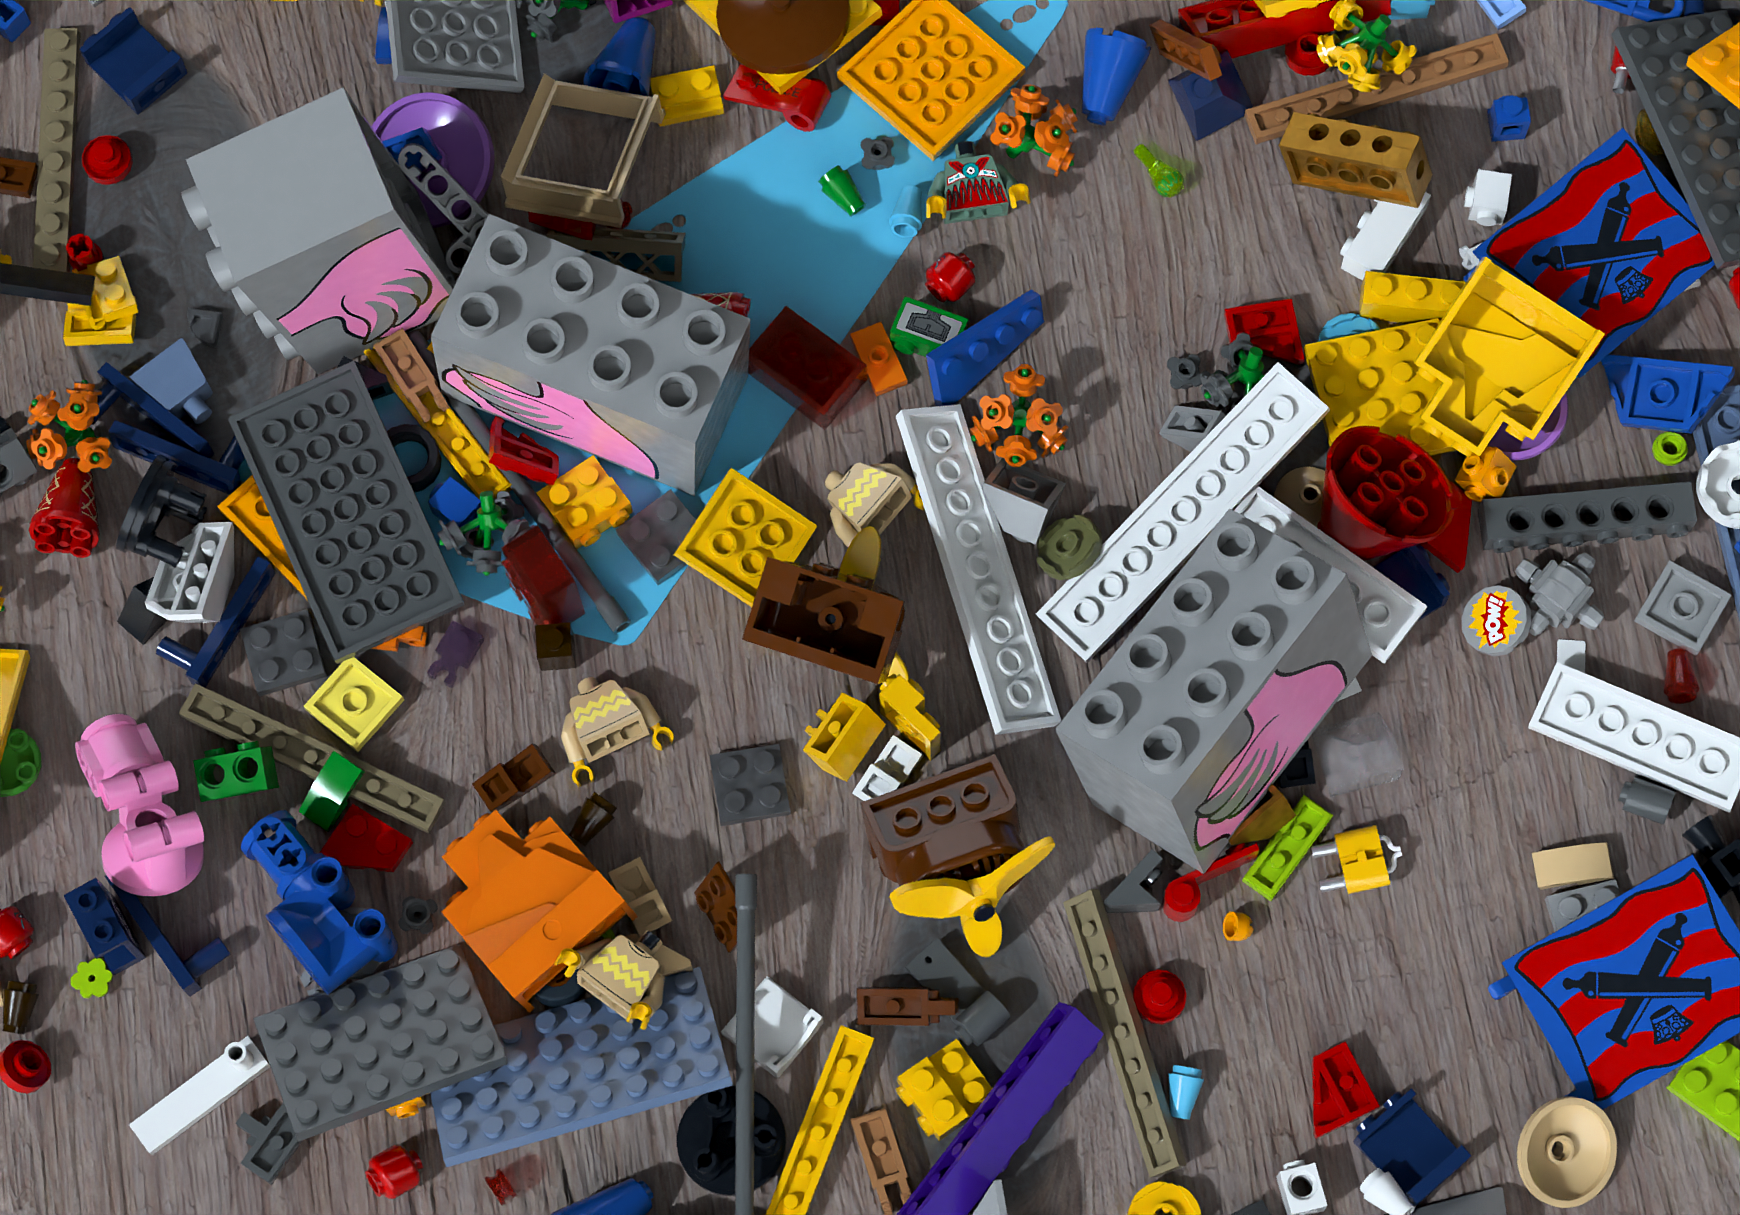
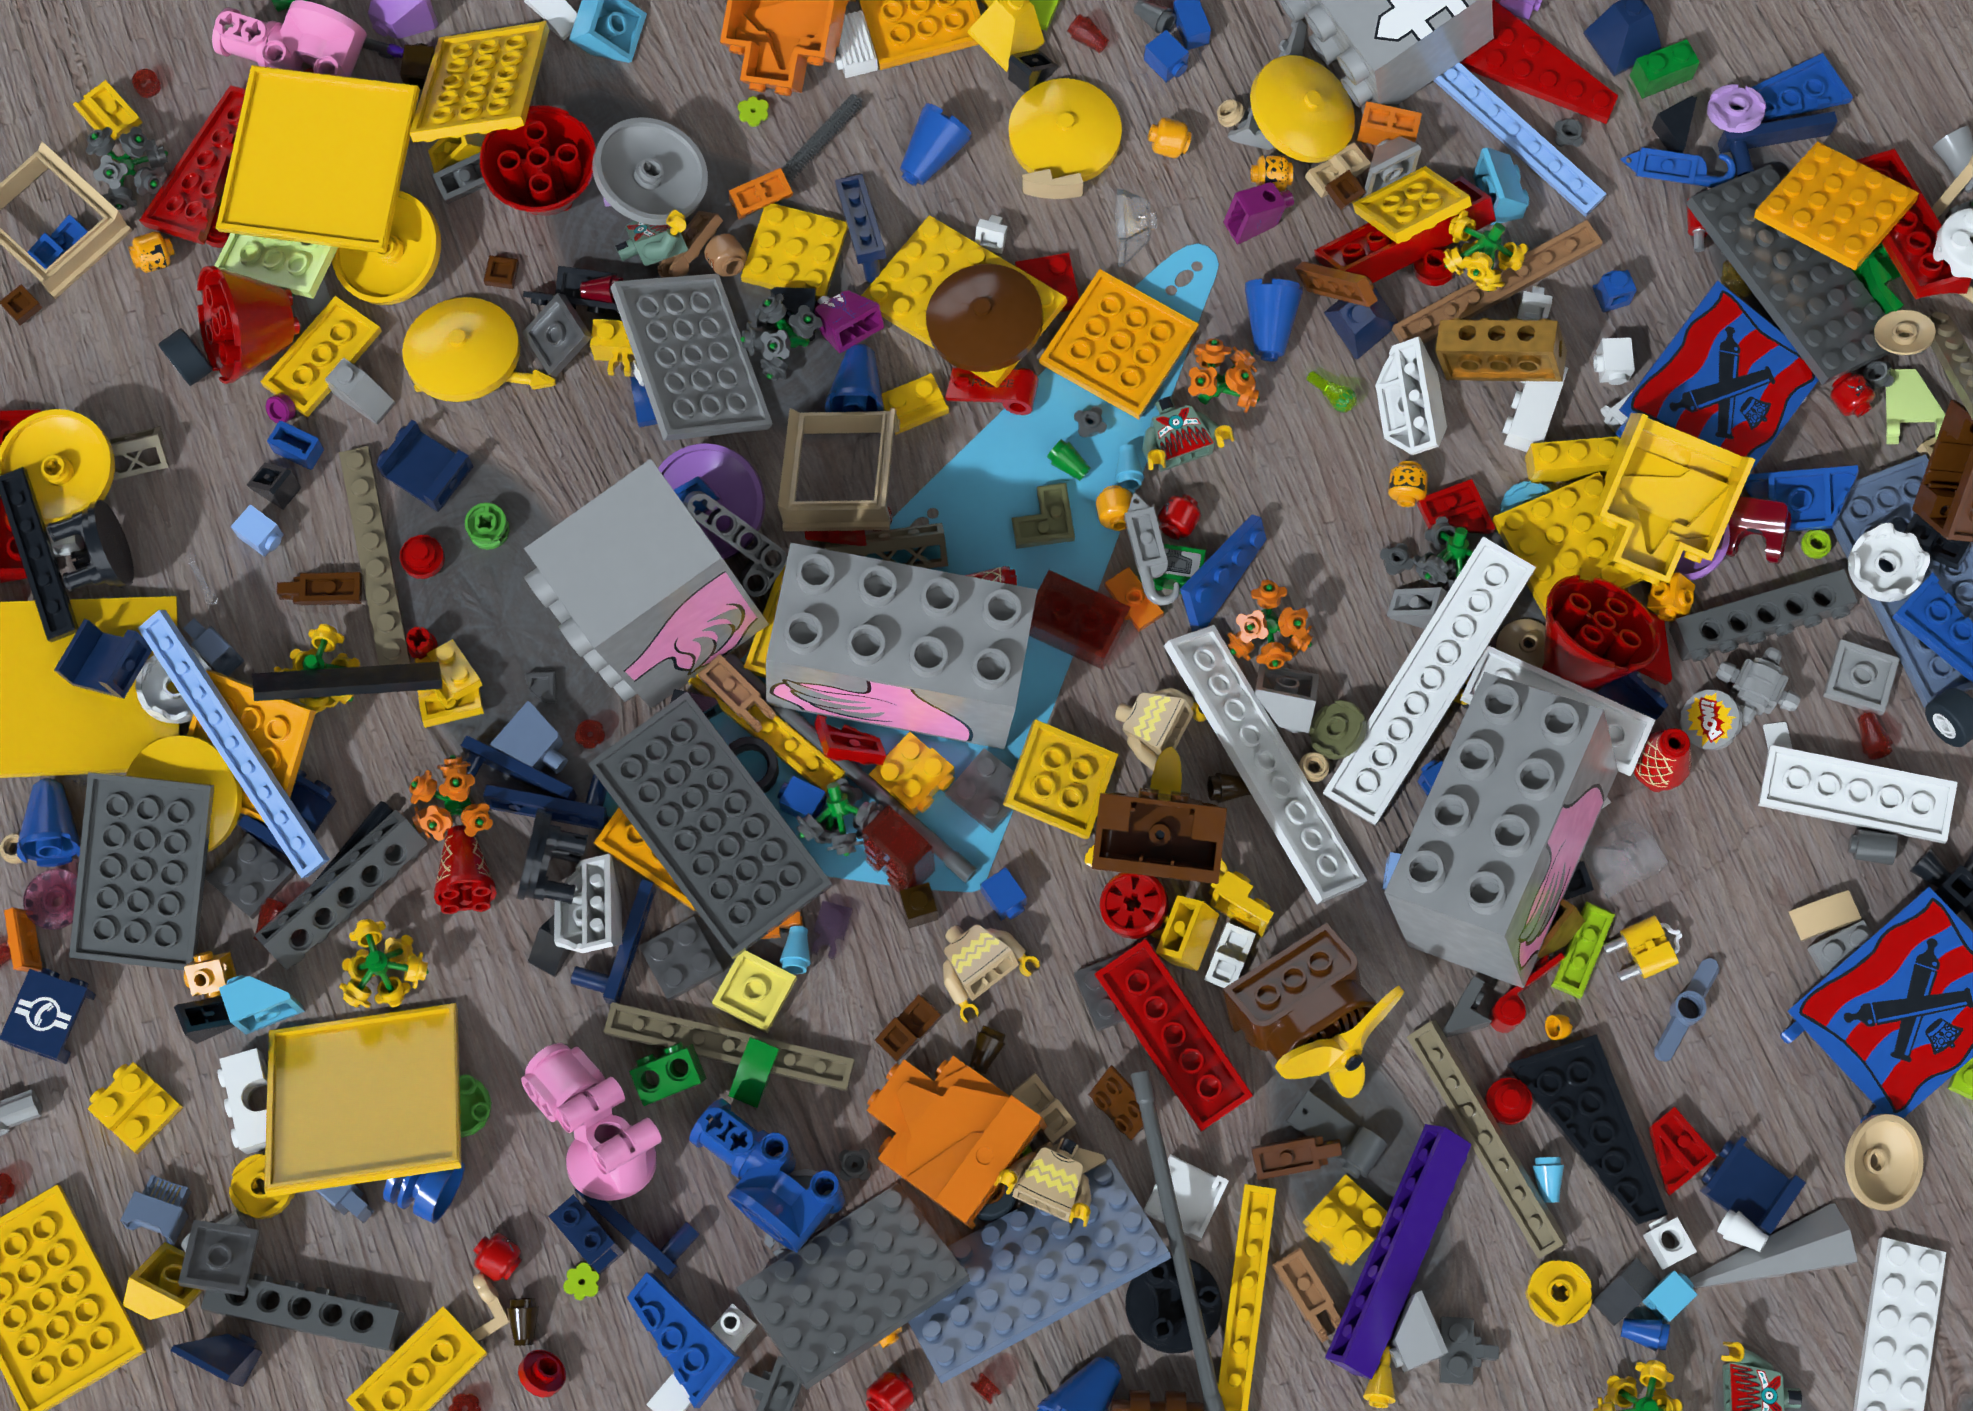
camera: 15 degrees left, 0 degrees up
red wing [320,804,413,872] -> none
none -> bright green wheel [465,503,510,550]
none -> clear red plate [575,720,605,749]
none -> blue wing [627,1272,740,1408]
none -> medium azure cone [780,926,811,974]
none -> blue brick [980,867,1027,921]
none -> olive tile [1012,483,1075,549]
none -> red arch [1094,938,1254,1131]
none -> light orange head [1096,485,1135,531]
none -> red wheel [1100,873,1169,939]
none -> light grey plate [1124,493,1180,606]
none -> dark brown cone [1207,773,1251,803]
none -> tan plate [1299,752,1329,782]
none -> white wedge [1375,337,1447,455]
none -> light orange head [1388,461,1428,507]
none -> black wing [1507,1034,1668,1226]
none -> white tile [1517,286,1553,320]
none -> red cone [1633,728,1692,792]
none -> sand blue piece [1654,958,1720,1062]
none -> dark red piece [1725,496,1792,564]

